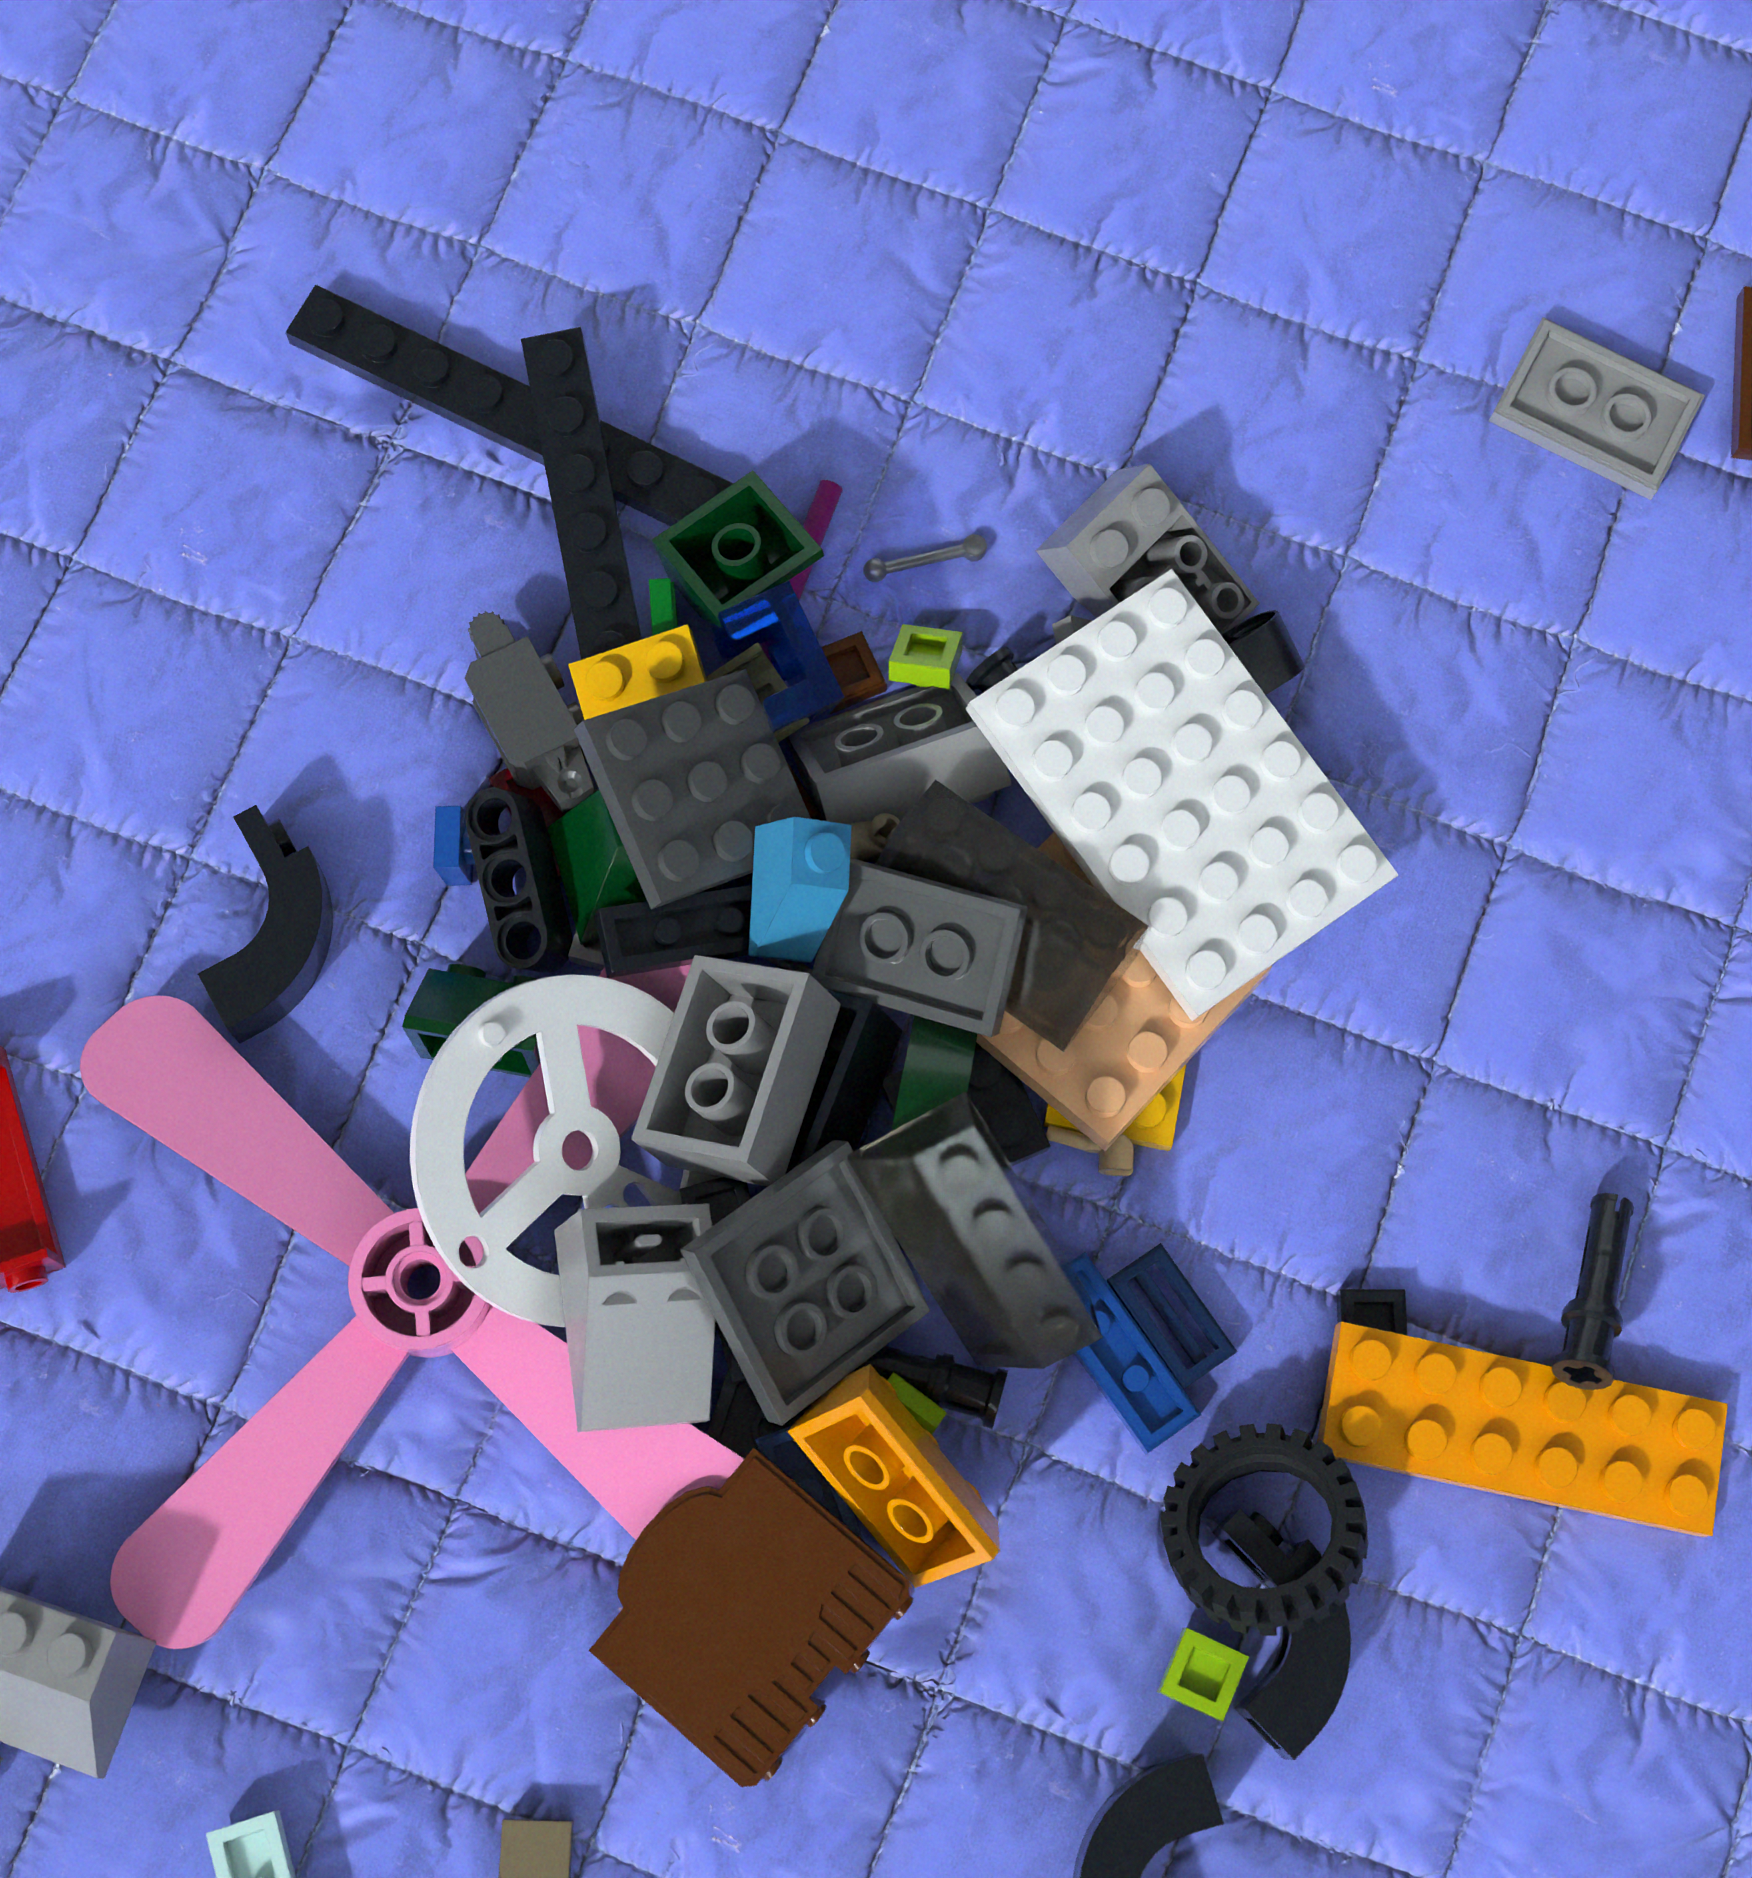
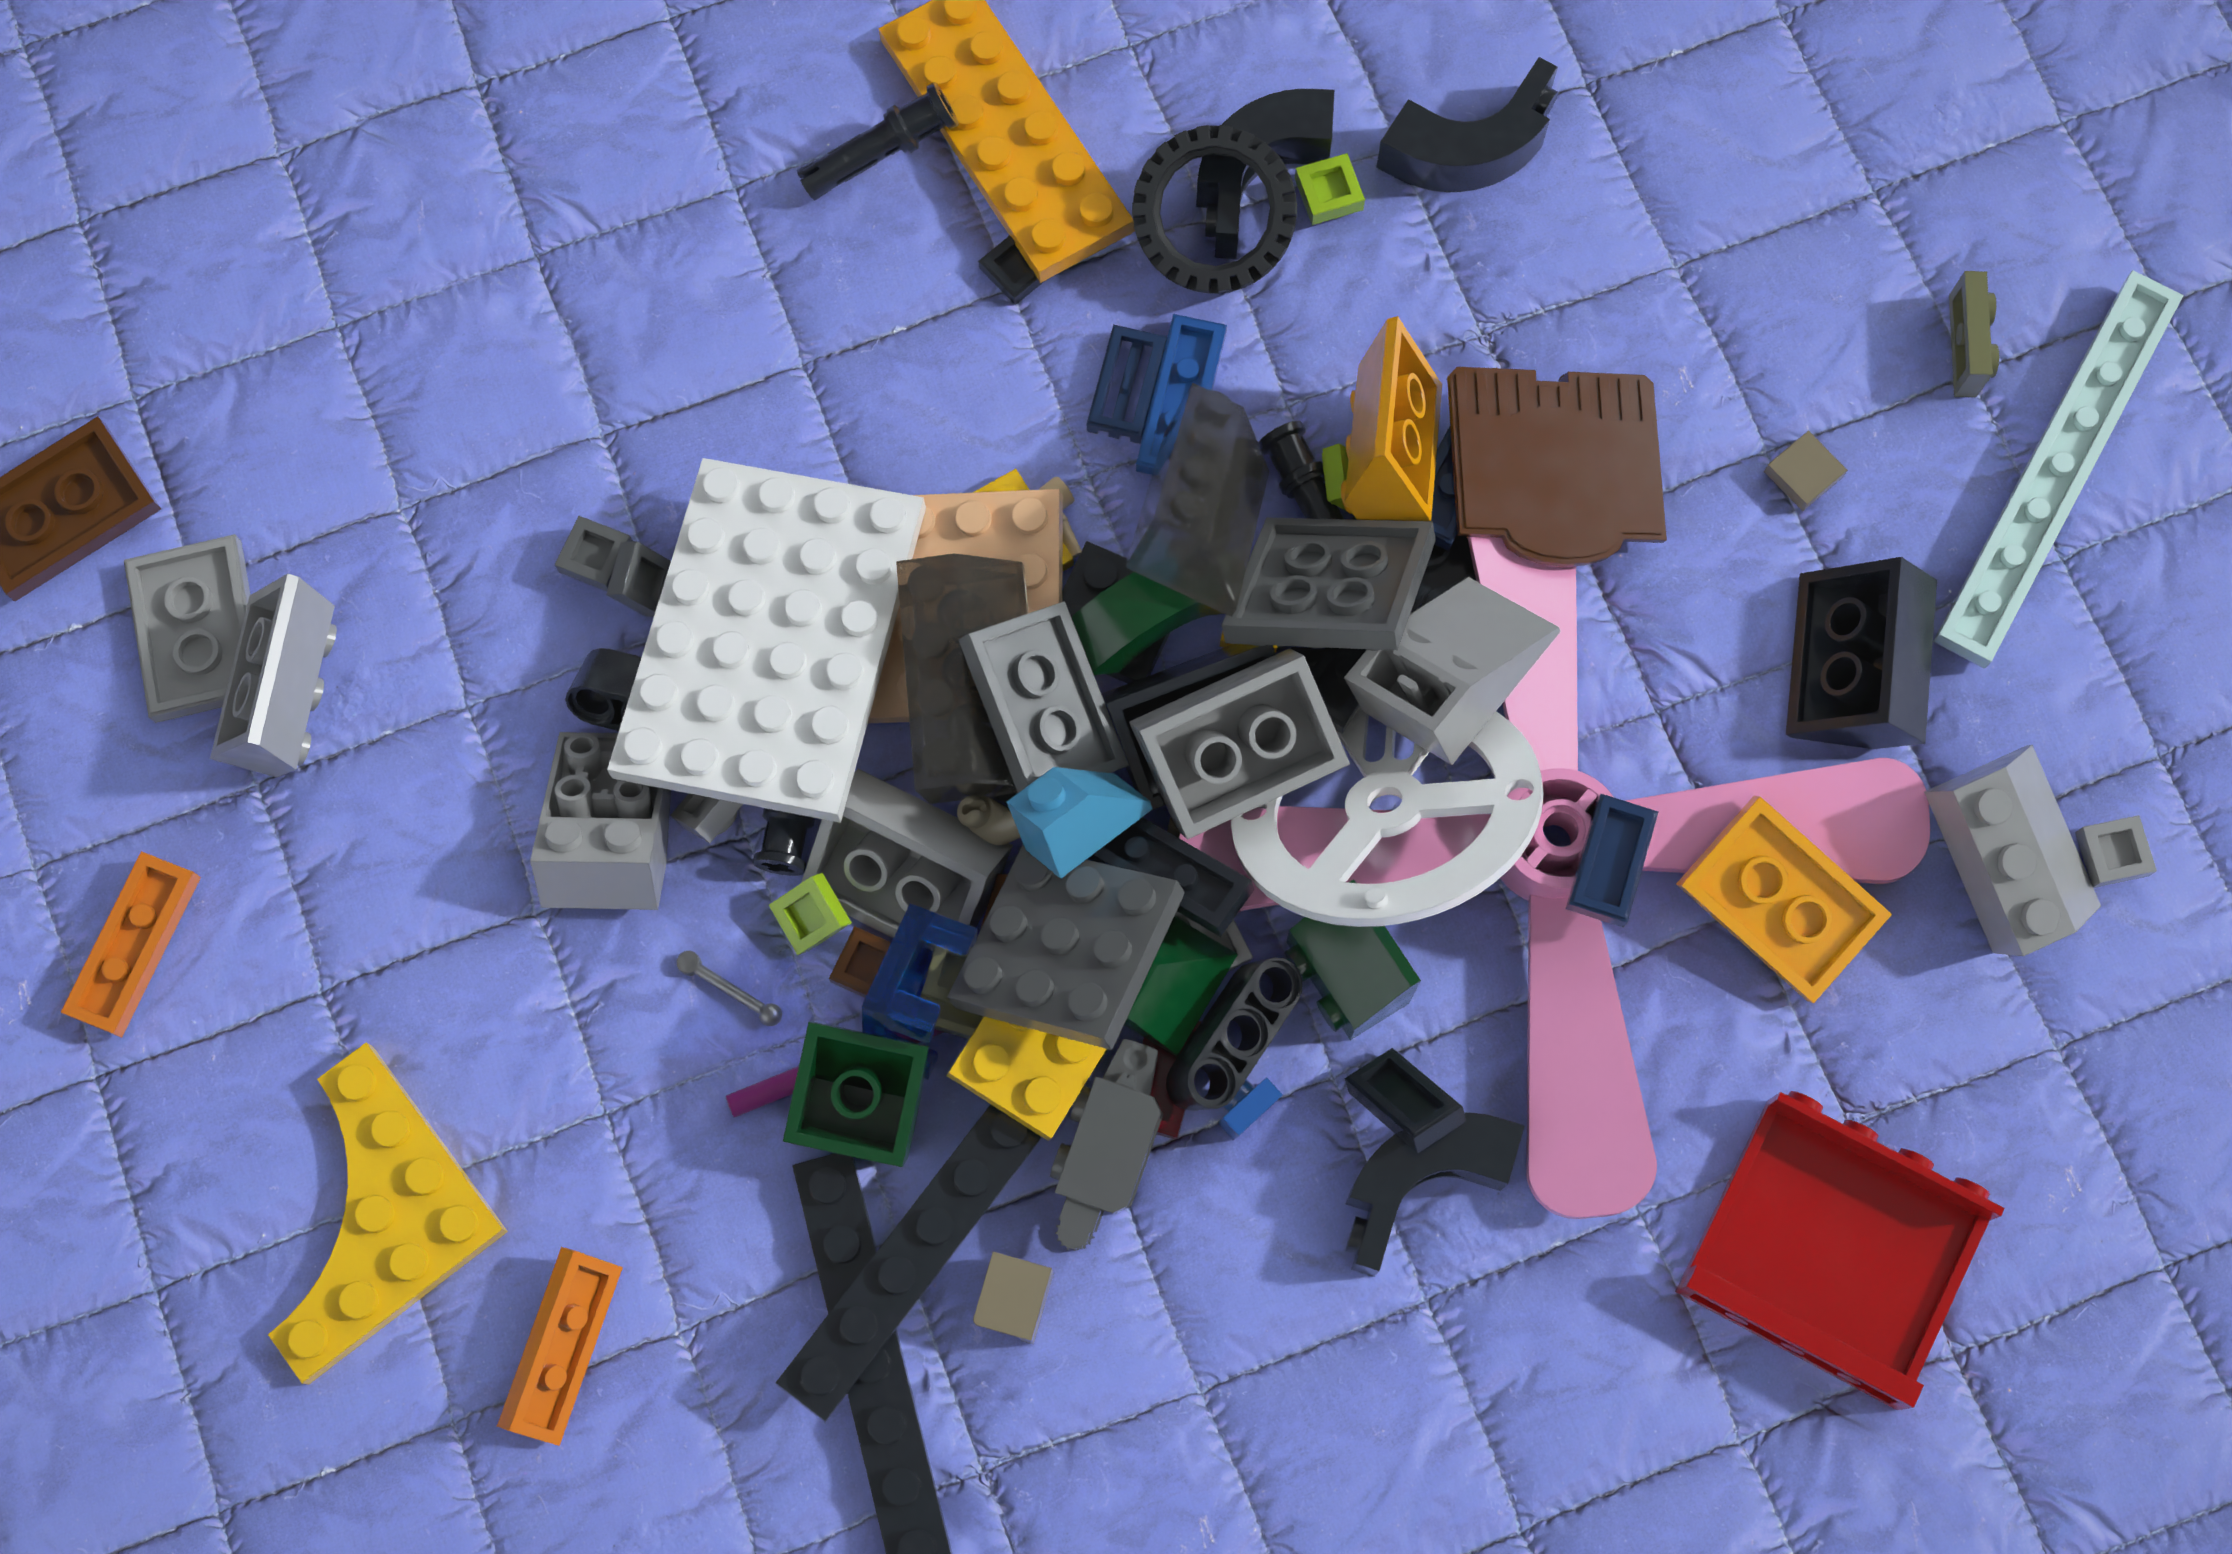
camera: 125 degrees left, 0 degrees up
green tile [649,578,678,636] -> none
none -> orange plate [61,851,201,1038]
none -> light grey slope [210,573,337,777]
none -> yellow plate [268,1042,508,1385]
none -> orange plate [497,1247,623,1446]
none -> dark grey plate [555,516,633,591]
none -> dark grey plate [606,541,671,616]
none -> dark tan panel [973,1252,1054,1344]
none -> black tile [1344,1048,1467,1153]
none -> dark blue tile [1566,794,1659,928]
none -> light orange plate [1676,796,1892,1003]
none -> black slope [1786,557,1937,749]

